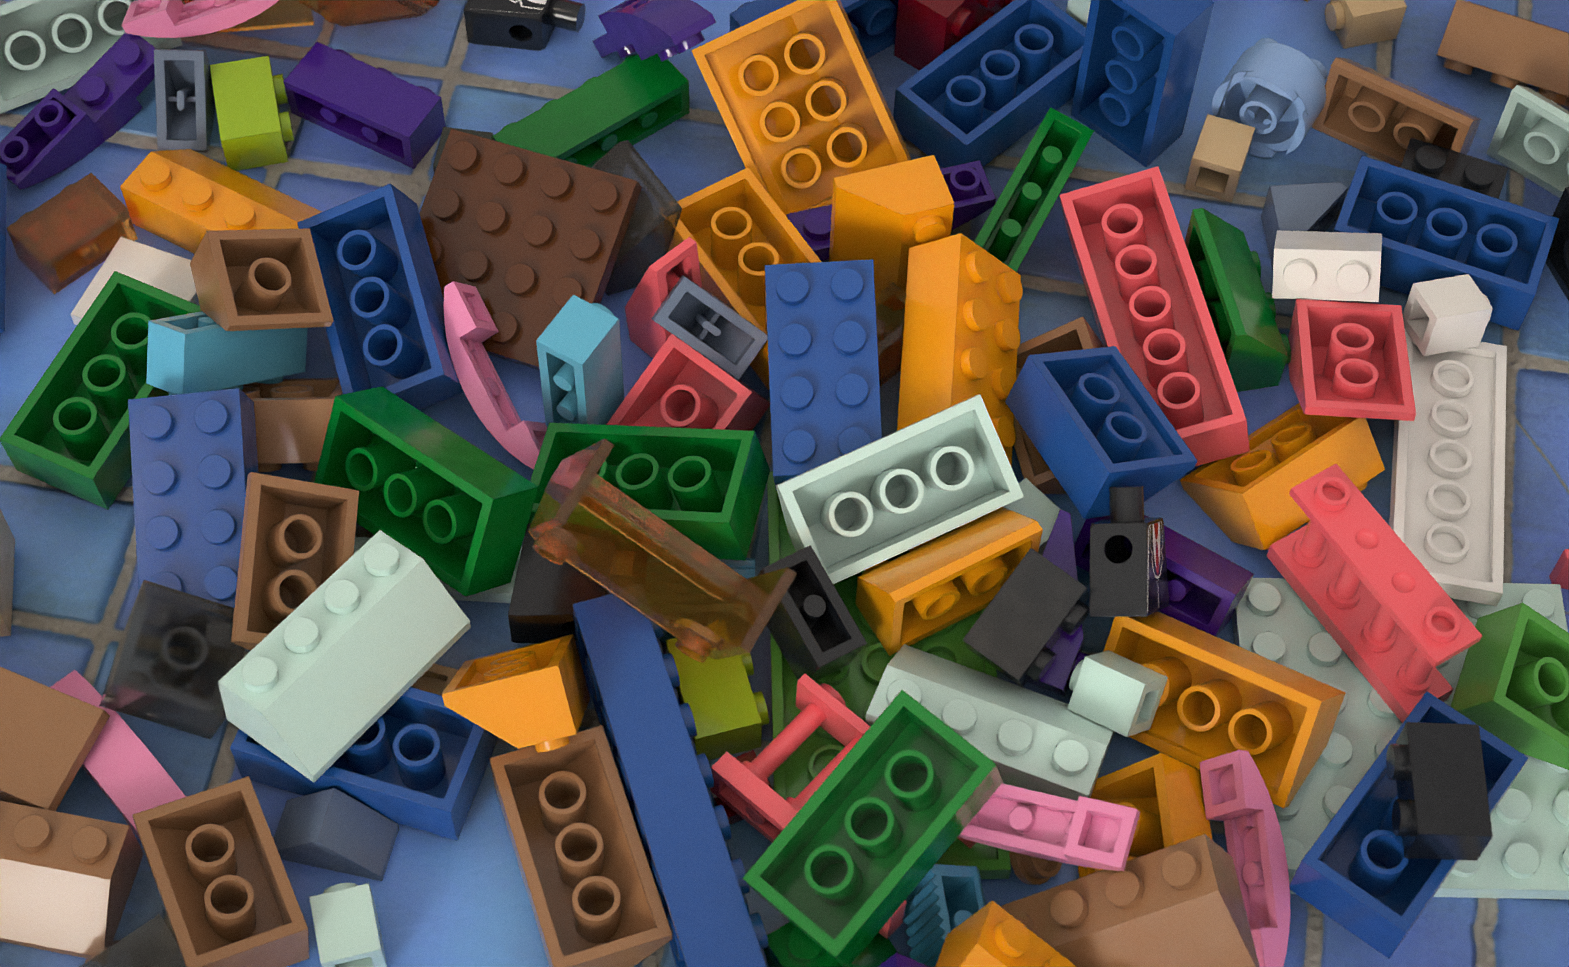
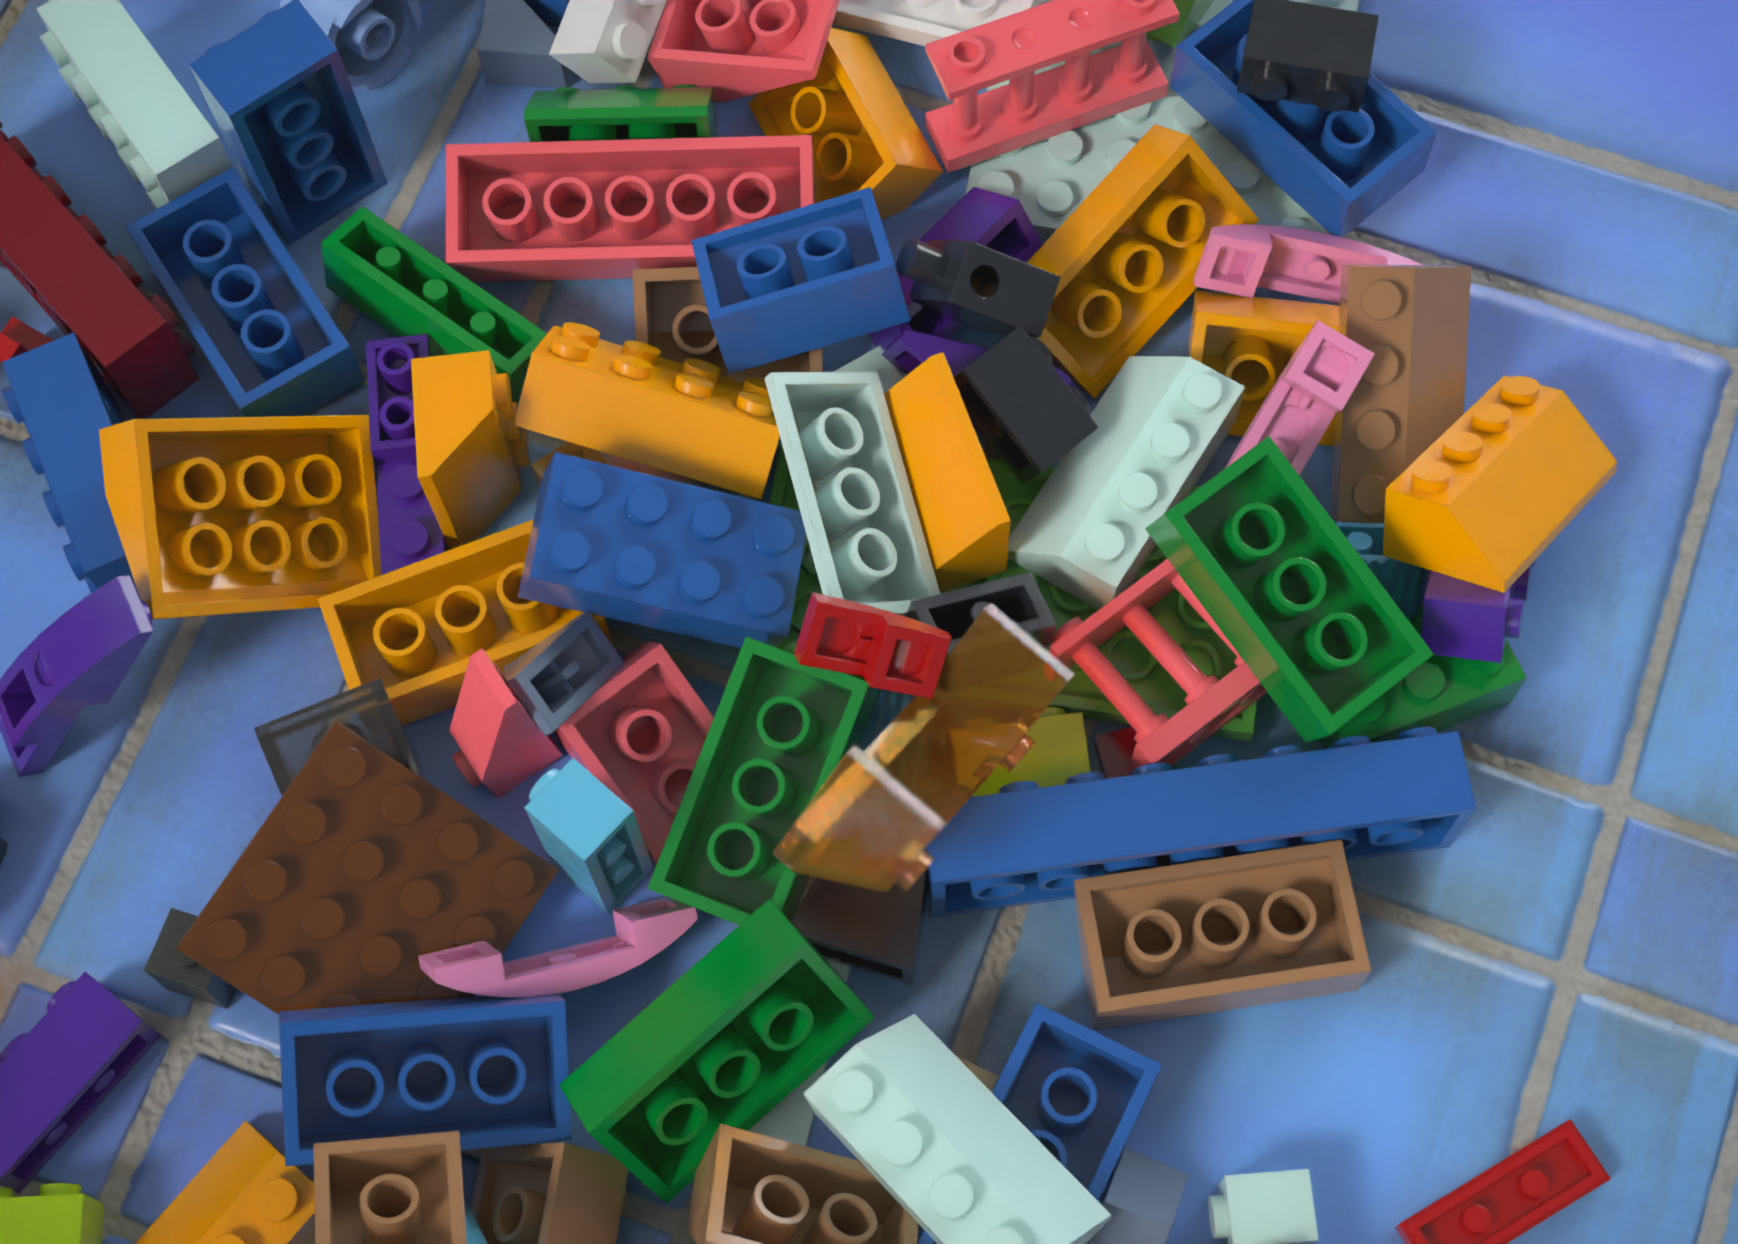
camera: 75 degrees left, 10 degrees up
light orange slope [441,634,591,752] -> none
green brick [493,54,690,168] -> none
light aqua brick [1067,650,1168,737] -> none
tan brick [1184,114,1255,202] -> none
none -> red slope [794,592,952,699]

